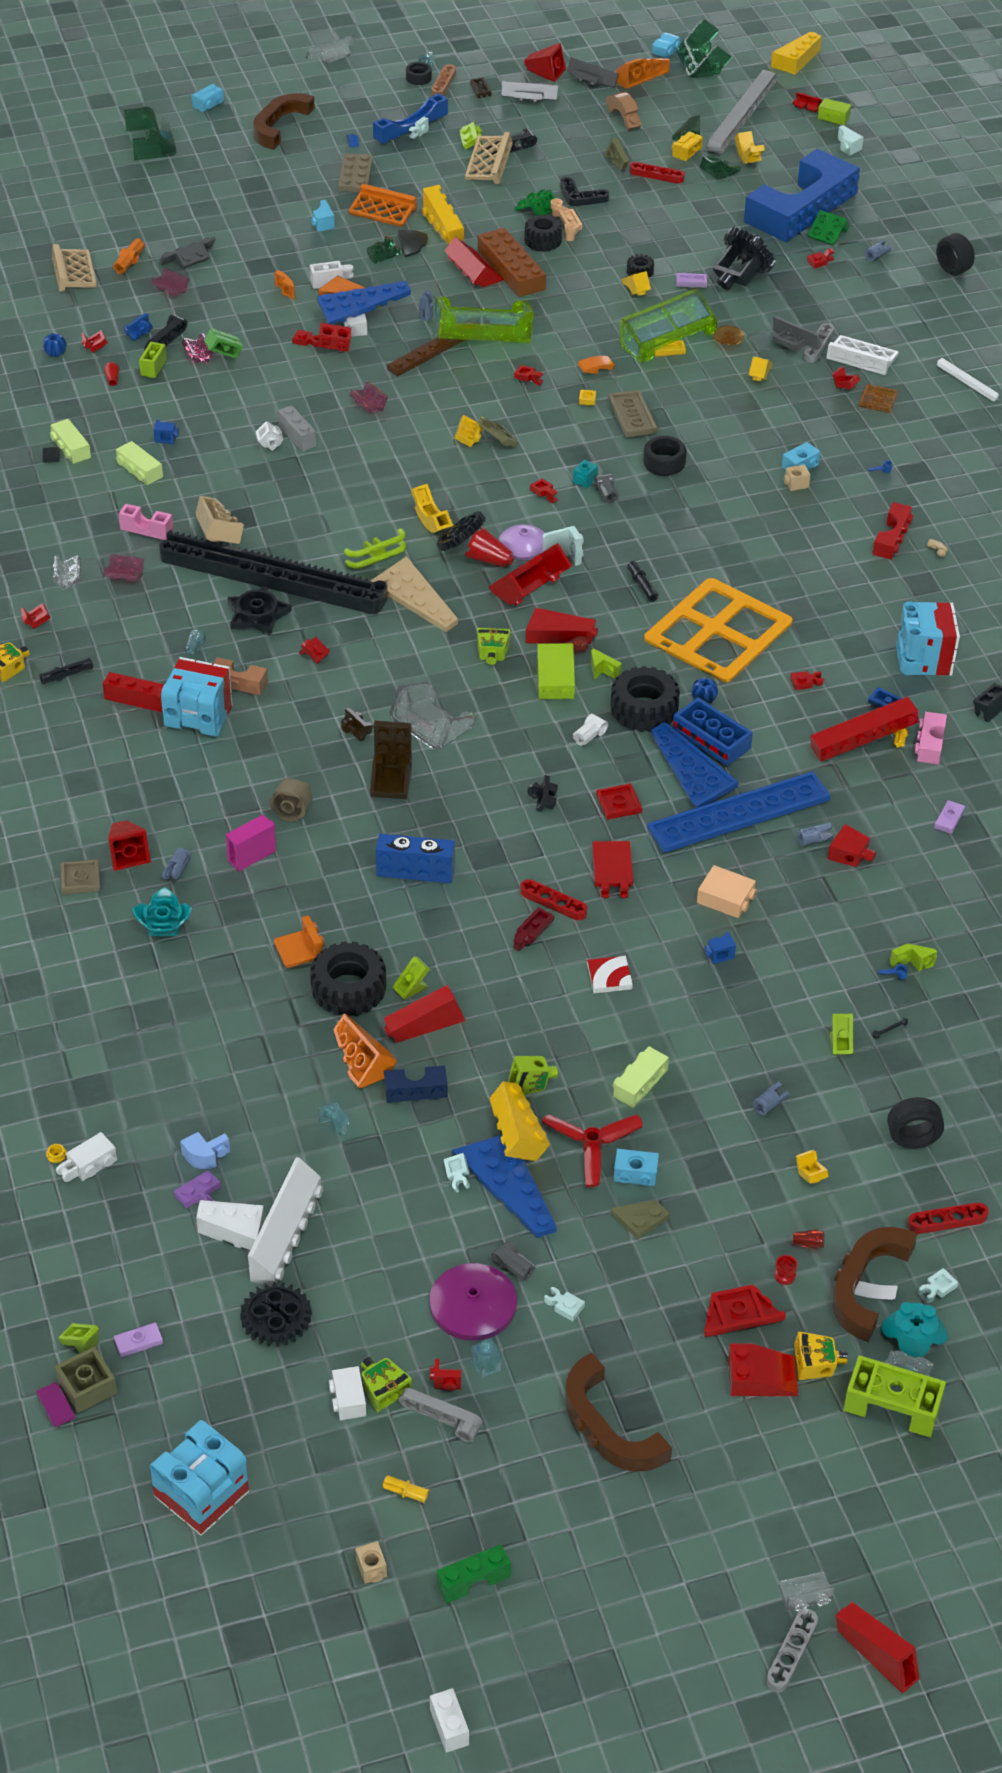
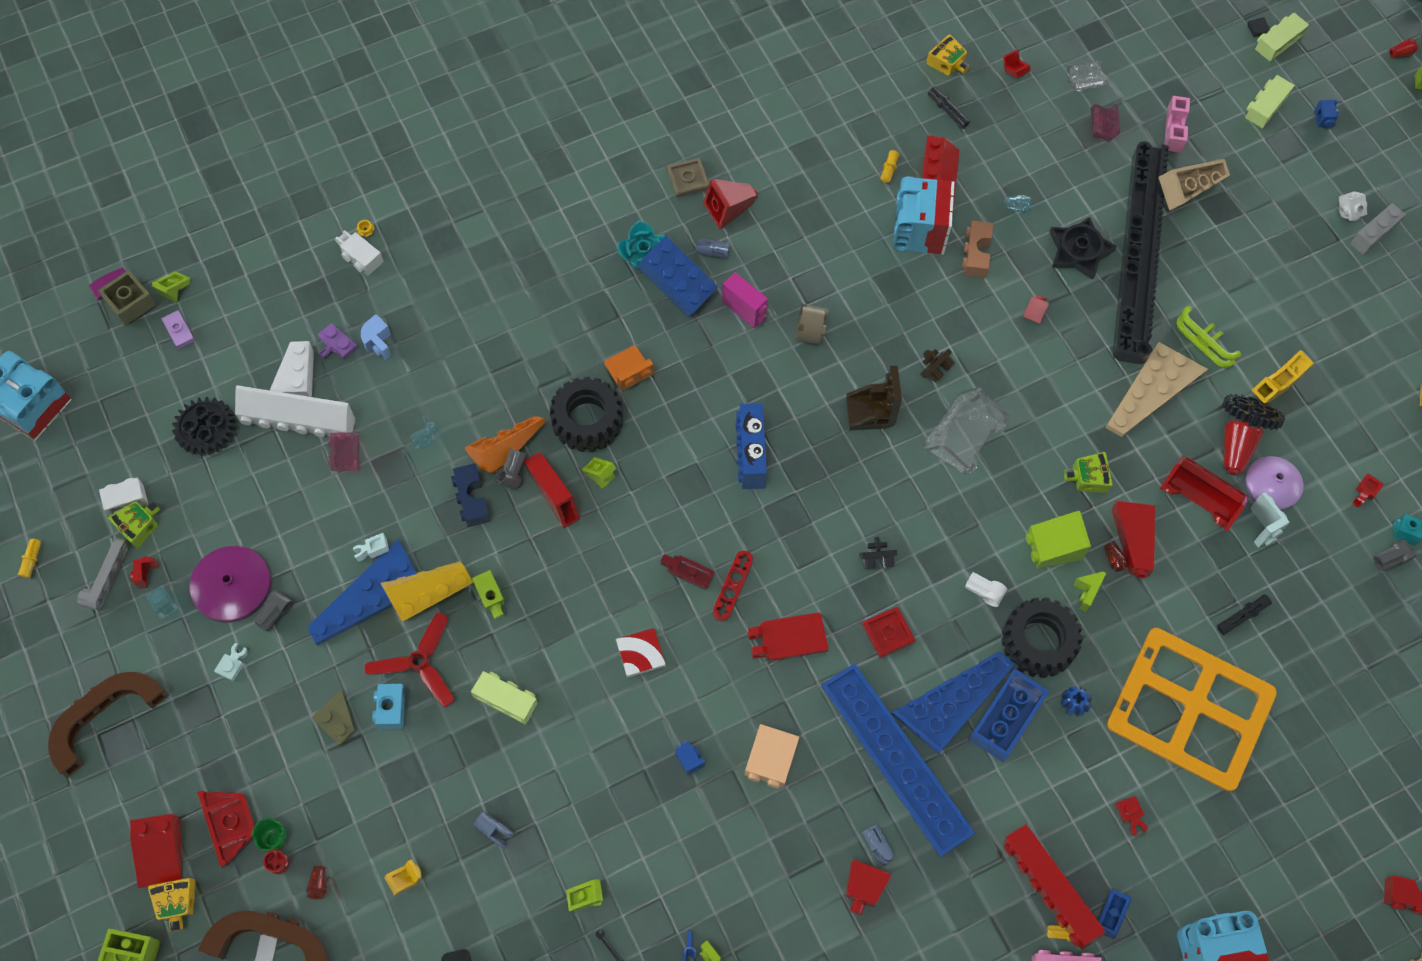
camera: 80 degrees right, 20 degrees up
none -> green hair [251,817,286,853]
none -> clear pink bracket [328,432,359,471]
none -> dark grey piece [495,448,526,490]
none -> blue brick [636,235,718,317]
none -> yellow axle [880,150,900,183]

